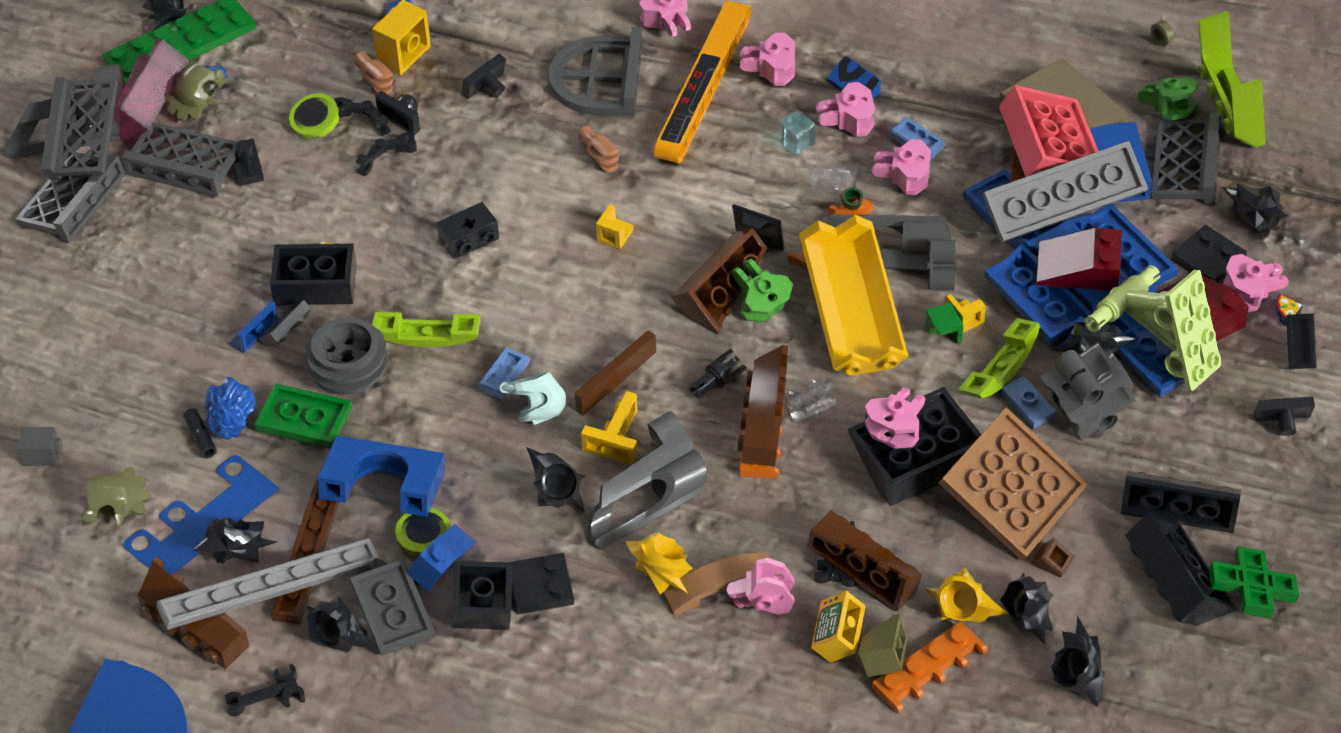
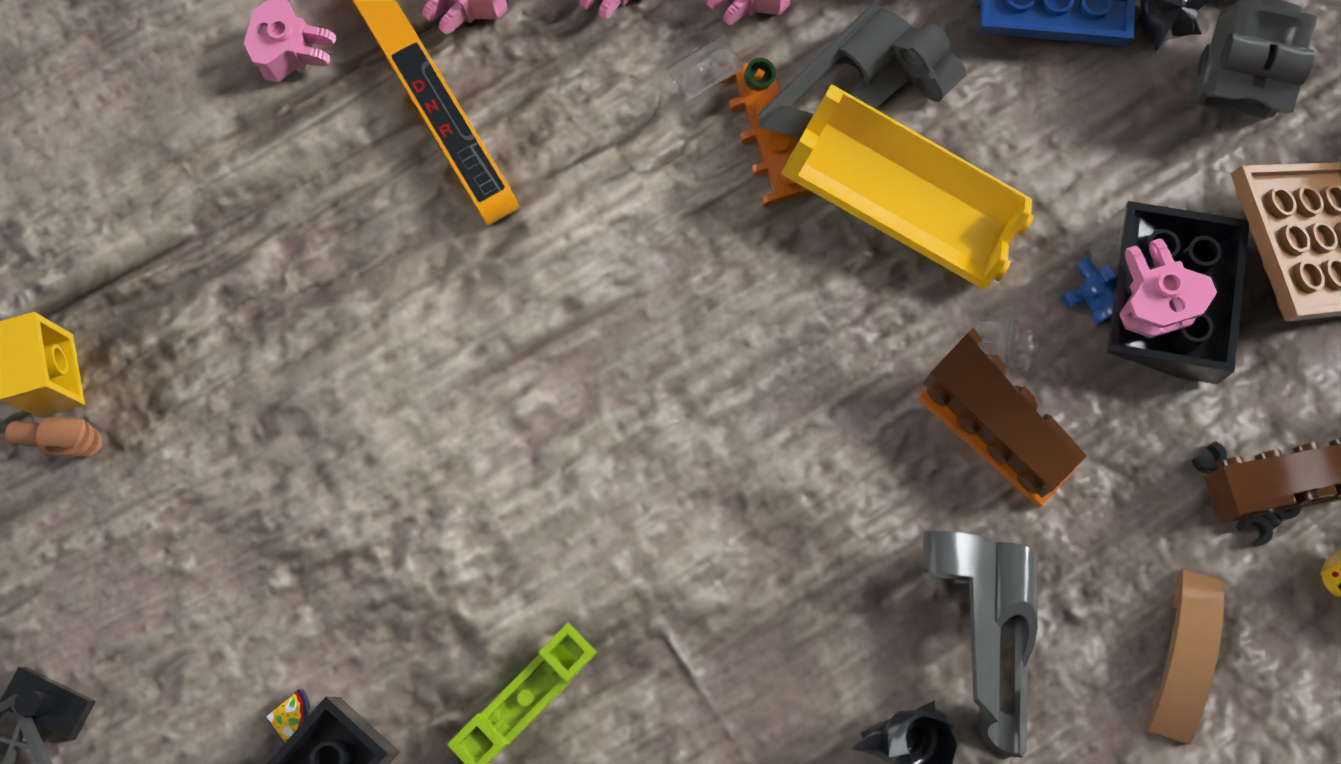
camera: 45 degrees left, 25 degrees up
tile [289,93,339,139] -> none
black piece [334,97,391,136] -> none
black piece [356,132,417,176] -> none
black tile [375,91,420,135] -> none
black brick [437,202,499,259] -> none
black tile [461,53,506,99] -> none
medium blue plate [478,347,530,400] -> none
light aqua helmet [499,372,566,425] -> none
dark grey window [549,27,643,116] -> none
reddish brown tile [575,330,656,415] -> none
nougat arm [578,126,619,172] -> none
yellow bracket [581,391,638,465] -> none
yellow panel [596,204,634,249] -> none
yellow hair [626,532,693,594] -> none
reddish brown wedge [671,228,767,334] -> none
black arm [688,348,747,399] -> none
bright pink hinge [726,558,795,615] -> none
black piece [732,204,785,252] -> none
bright green hinge [732,259,793,322] -> none
clear light blue piece [782,112,816,156] -> none
green panel [925,303,964,343] -> none
yellow panel [945,294,986,333] -> none
lime slope [958,318,1040,399] -> none
medium blue plate [1001,376,1056,429] -> none

